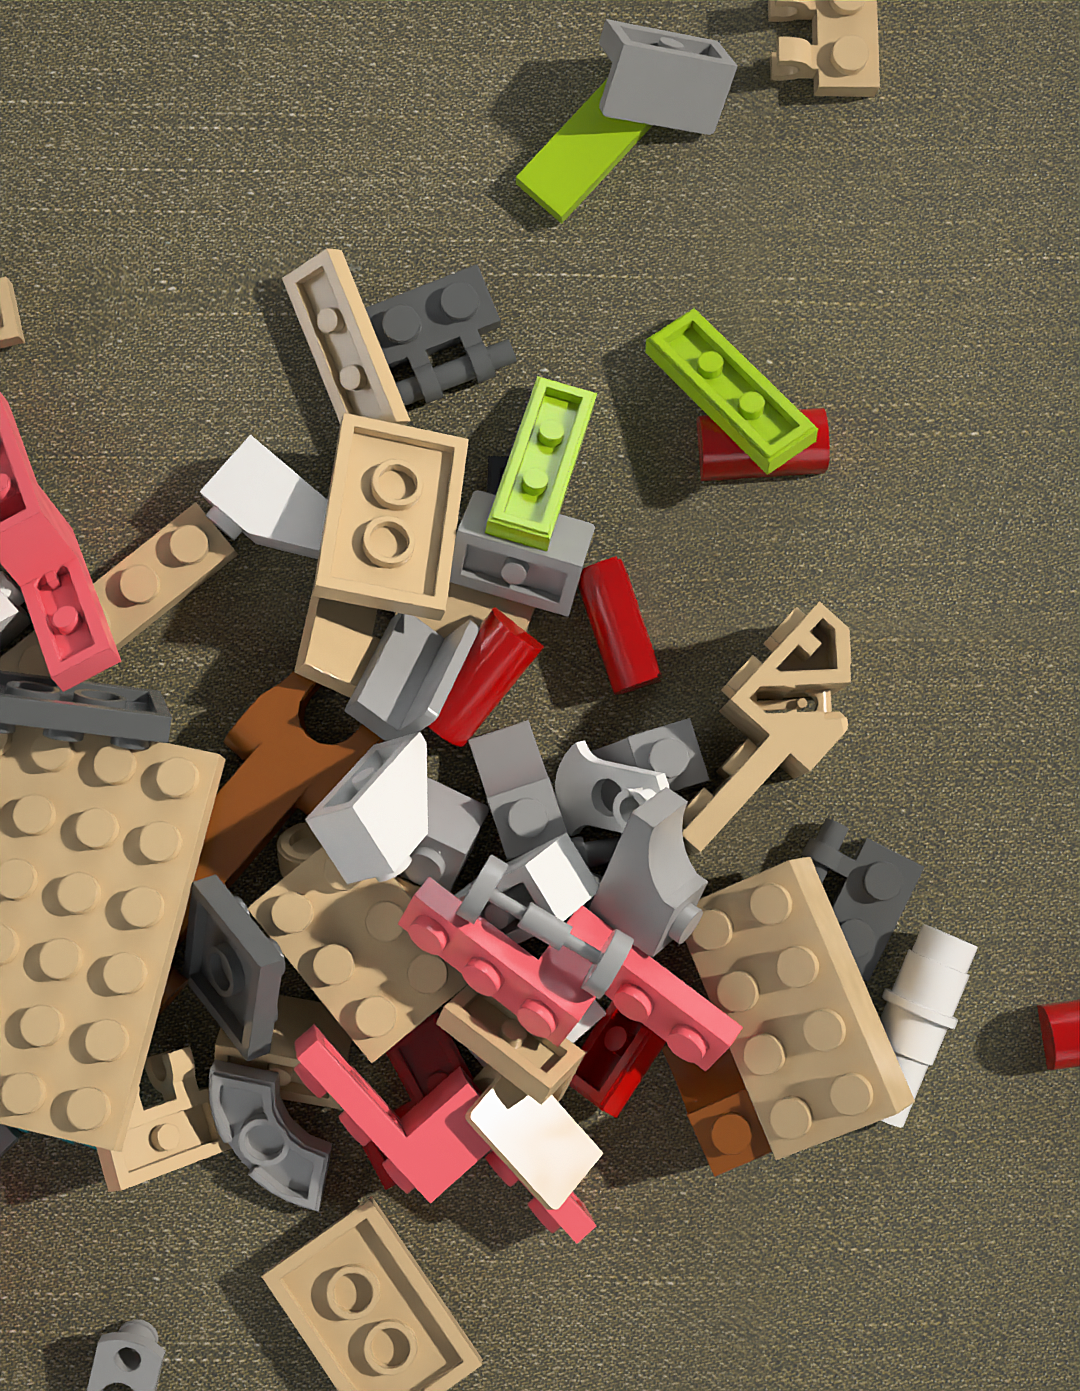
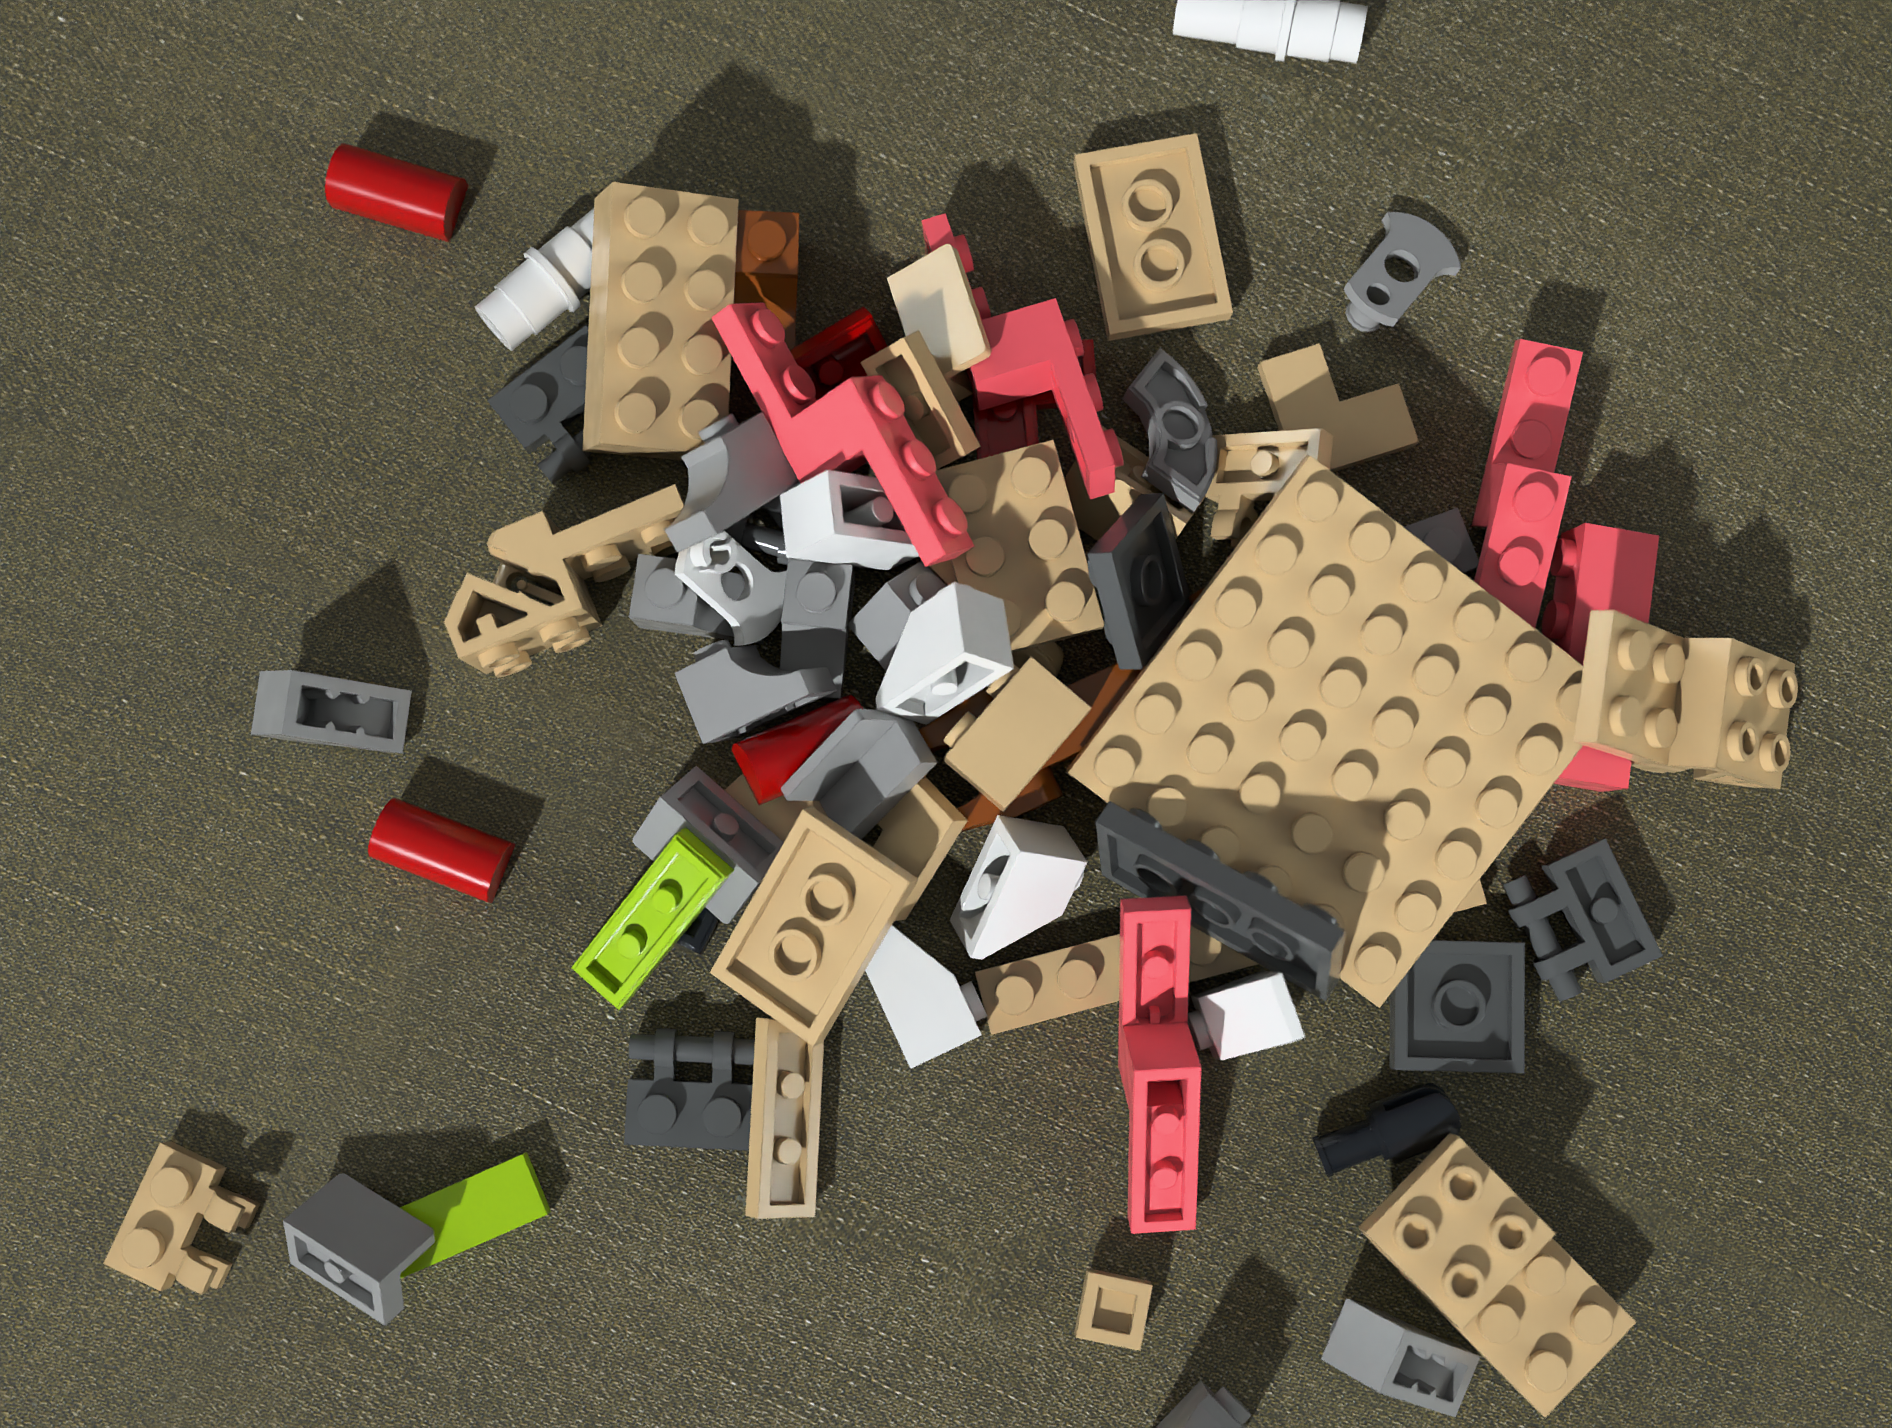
camera: 155 degrees left, 0 degrees up
light grey wheel [456,854,634,999] -> none
red brick [578,556,663,695] -> none
lime tile [645,308,818,475] -> none
none -> light grey arch [251,670,412,753]
none -> light grey arch [674,640,837,744]
none -> tan brick [943,657,1091,812]
none -> white slope [950,815,1088,960]
none -> tan tile [1257,343,1419,472]

